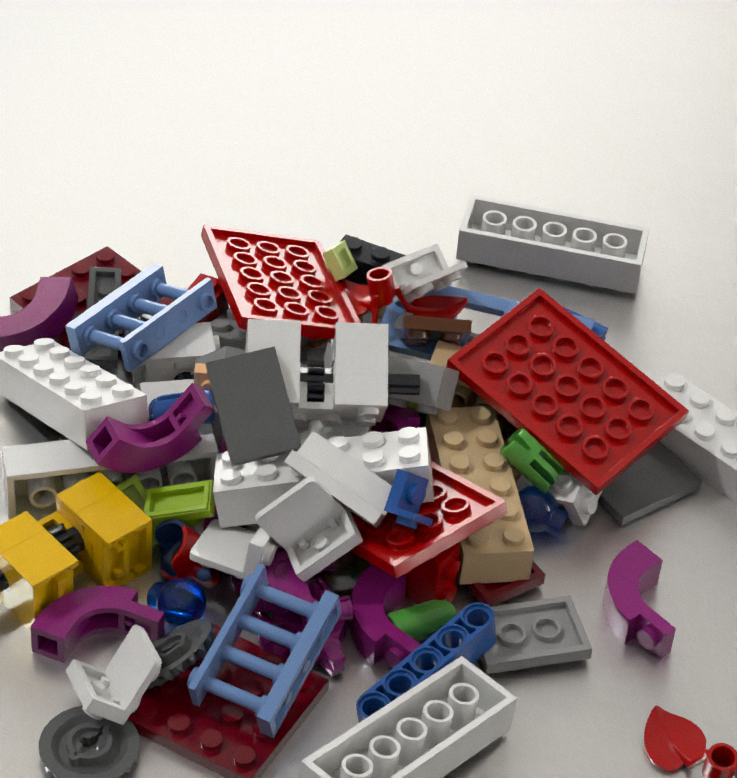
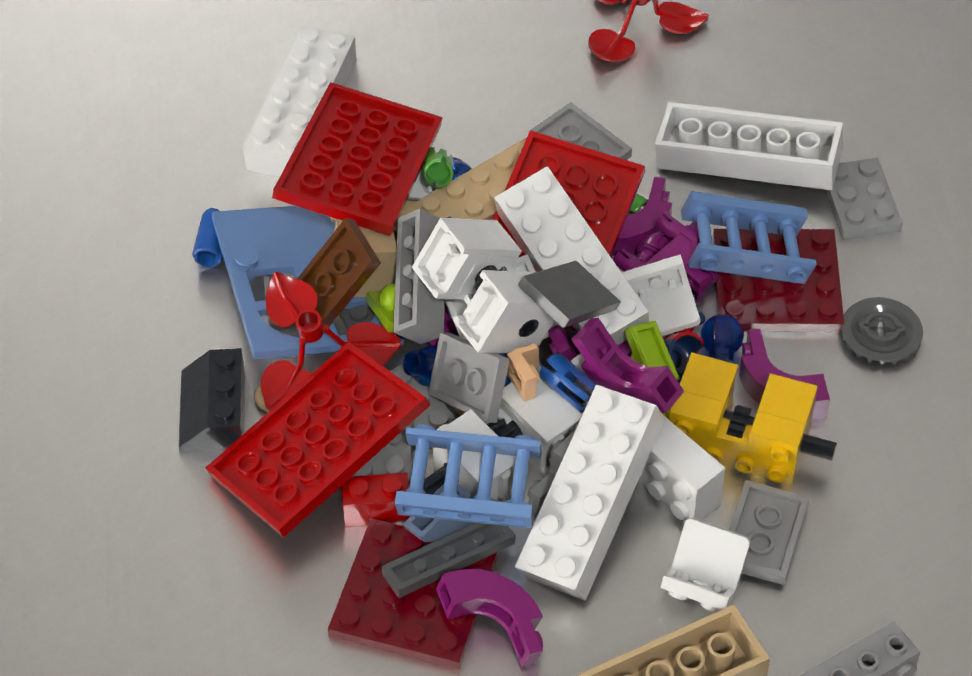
camera: 115 degrees left, 10 degrees up
white bracket [66,625,162,725] -> none
dark grey gear [147,619,216,689] -> none
white bracket [255,477,363,582] -> none
white panel [284,432,392,529] -> none
yellowish green plate [322,240,358,281] -> none
blue beam [356,602,496,723] -> none
white bracket [381,243,468,303] -> none
blue bracket [384,469,433,529] -> none
white brick [456,195,650,294] -> none
magenta arch [603,540,676,659] -> none

